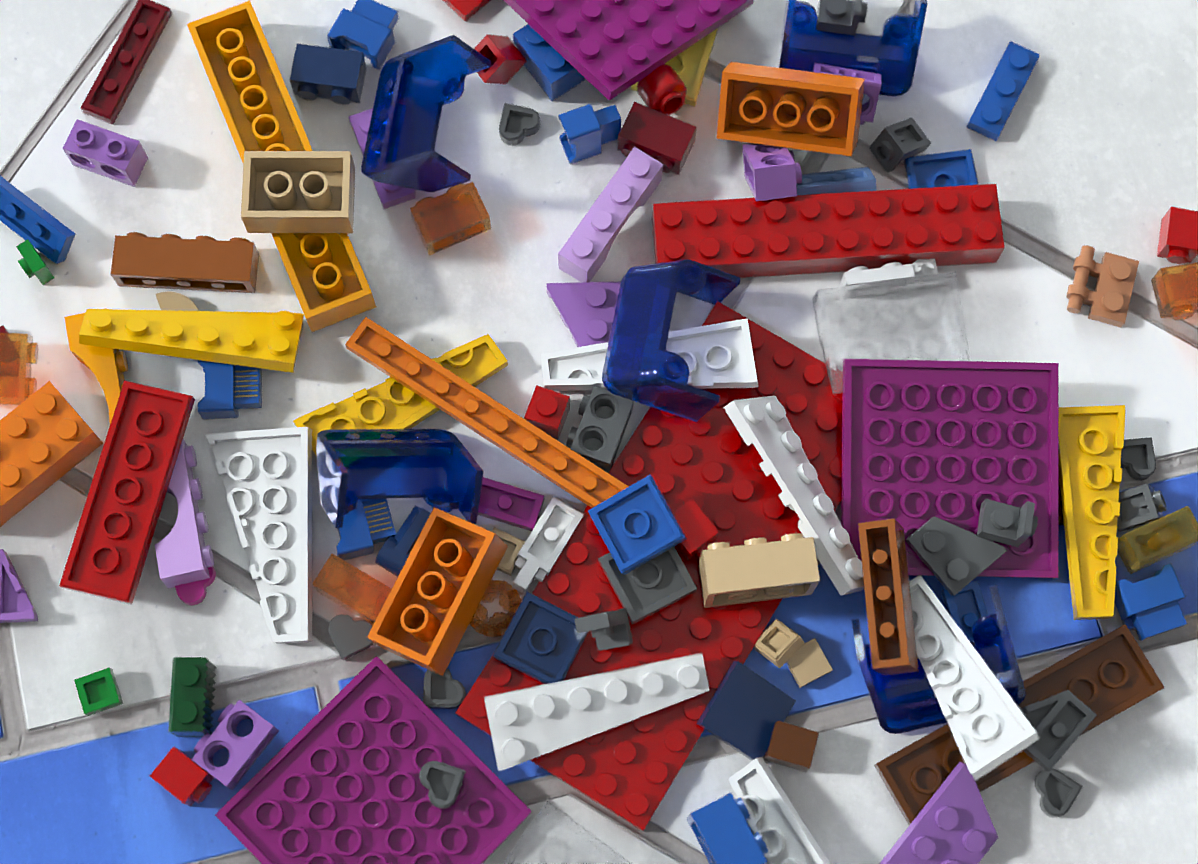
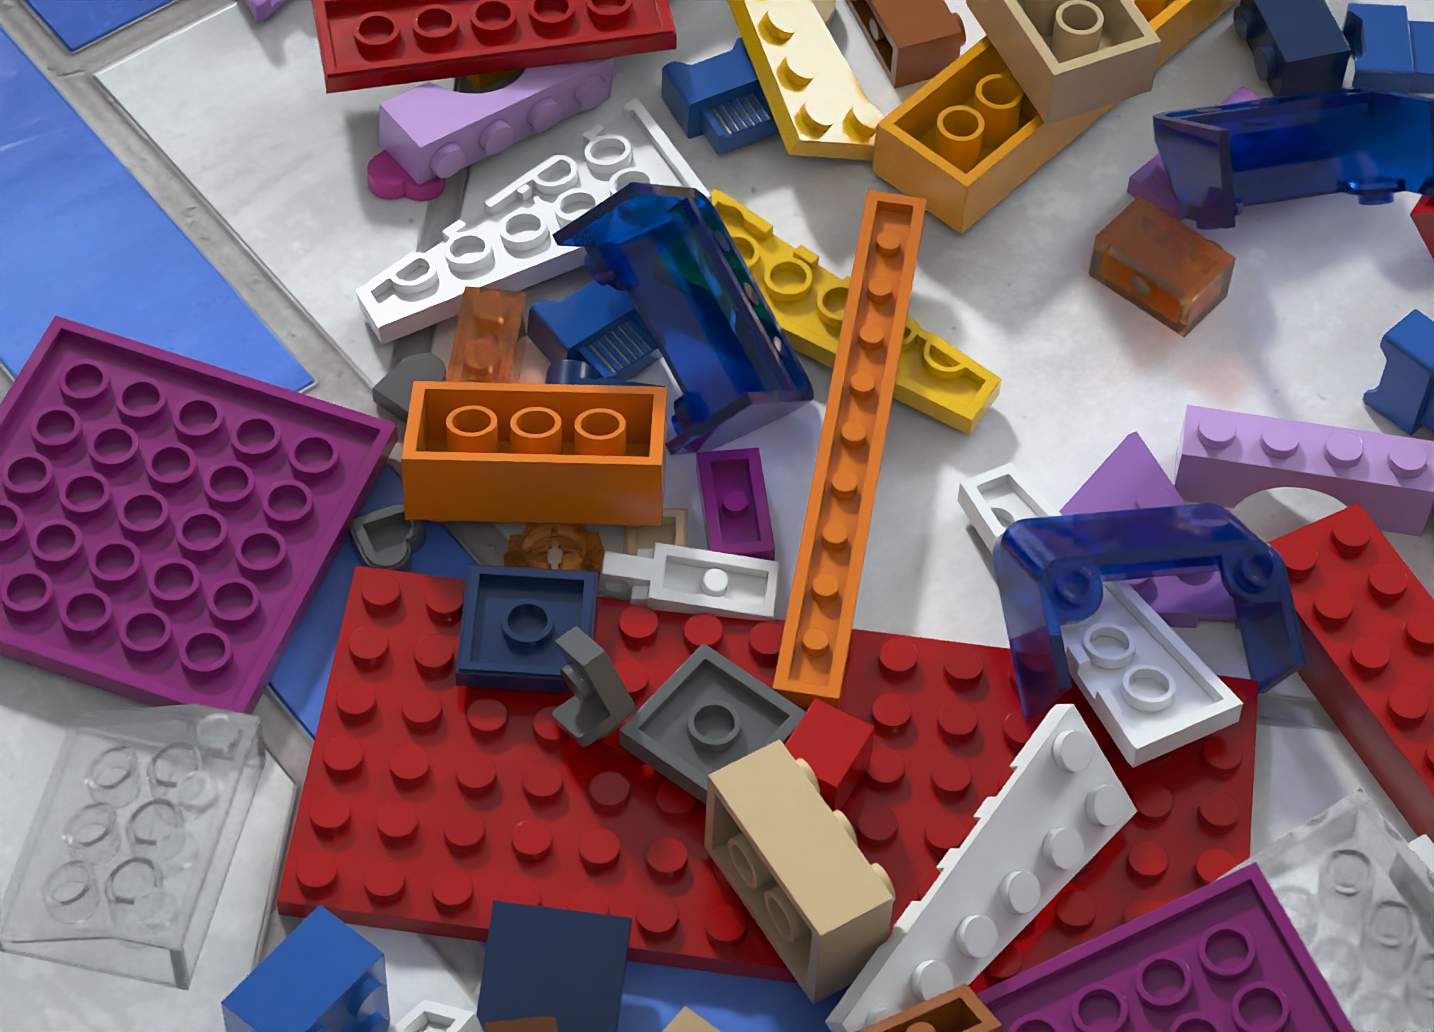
camera: 65 degrees right, 20 degrees down
green plate [74,667,123,716] -> none
red brick [150,746,214,807] -> none
dark green brick [168,657,217,737] -> none
medium lavender brick [192,700,279,790] -> none
dark grey tile [419,761,466,809] -> none
white wing [484,653,709,771] -> none
dark grey tile [499,103,540,145] -> none
red brick [524,385,570,440] -> none
dark grey brick [566,386,634,472] -> none
blue tile [588,475,687,575] -> none
tan tile [754,619,804,668] -> none

